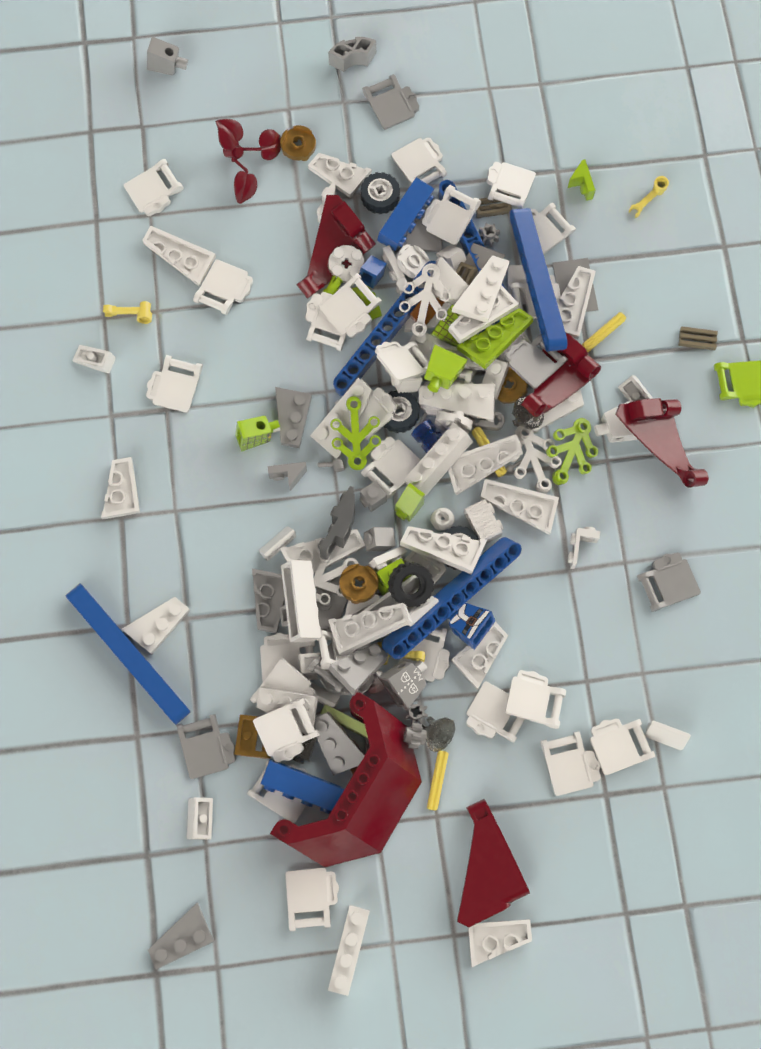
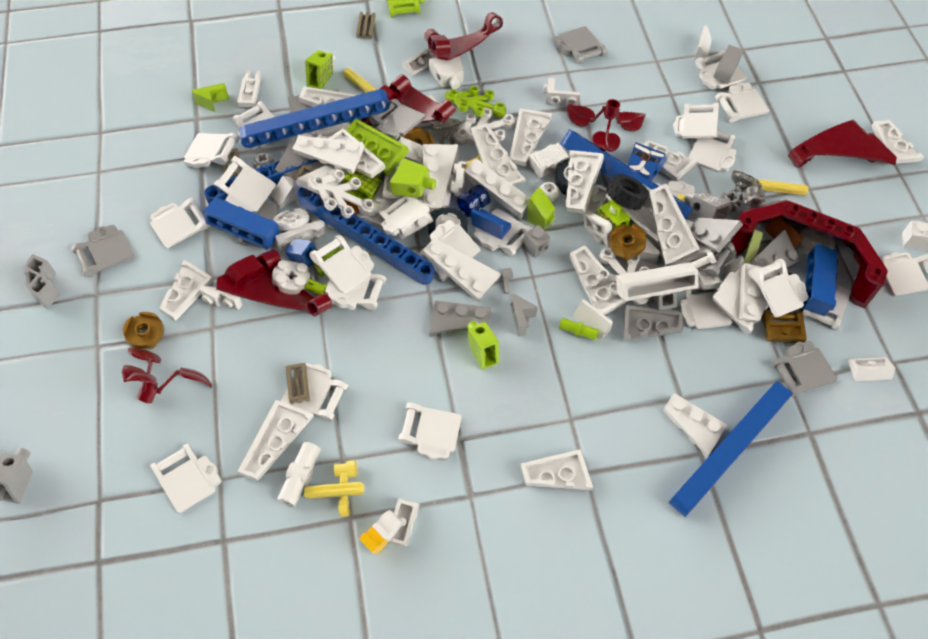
camera: 95 degrees left, 15 degrees down
dark grey slope [318,486,355,560] -> none
lime plant [330,396,381,470] -> none
black wheel [361,172,400,214] -> none
light grey brick [363,527,396,551] -> none
light yellow brick [629,176,669,218] -> none
none -> white hinge [237,70,261,108]
none -> white piece [278,442,321,507]
none -> dark tan tile [286,363,310,405]
none -> light yellow axle [303,482,365,499]
none -> lime torso [305,50,335,89]
none -> leg [359,510,402,554]
none -> blue panel [471,208,511,240]
none -> lime pin [559,317,599,341]
none -> dark red plant [567,99,646,152]
none -> light grey beam [713,44,744,83]

